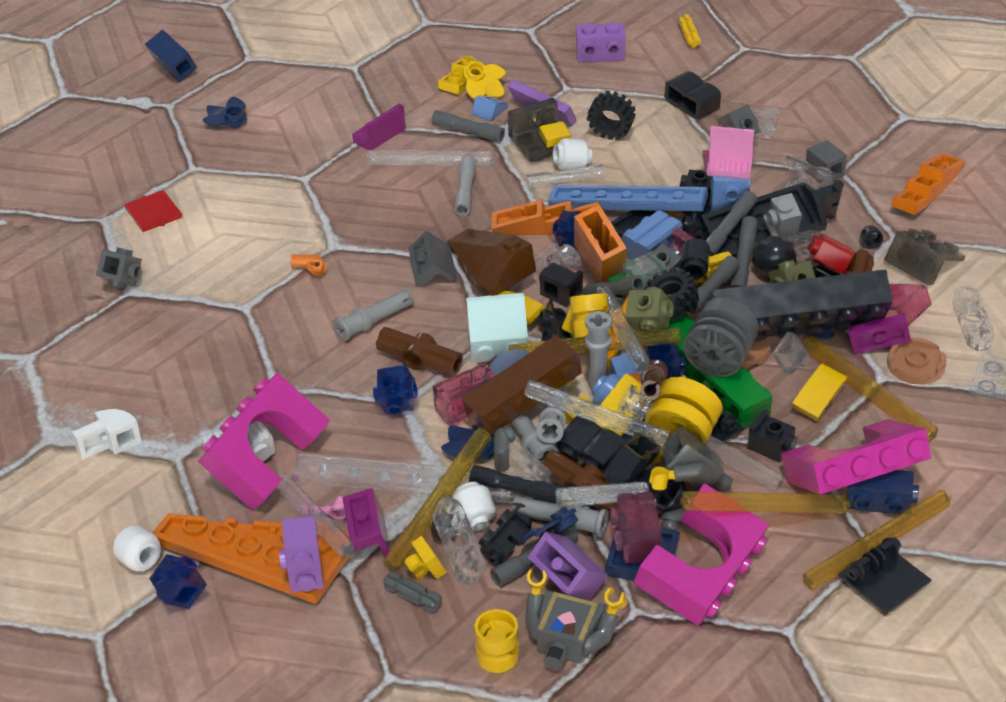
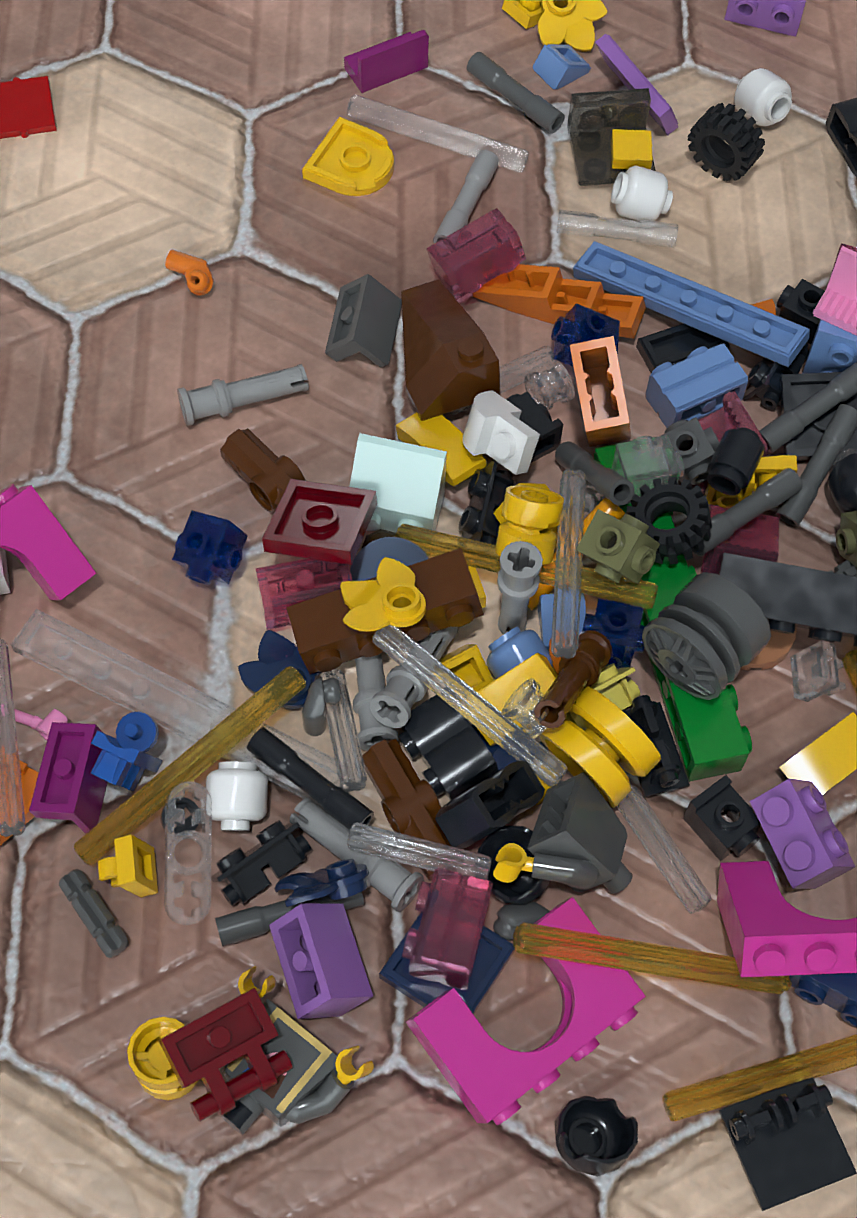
camera: 15 degrees right, 20 degrees up
none -> blue hips [91,712,163,792]
none -> dark red plate [158,988,293,1122]
none -> dark red plate [262,479,377,565]
none -> yellow tile [302,116,394,196]
none -> yellow plate [340,557,426,632]
none -> clear pink brick [426,208,526,300]
none -> white brick [462,390,540,475]
none -> black hair [555,1096,638,1177]
none -> white head [734,68,792,127]
none -> medium lavender brick [750,779,856,889]

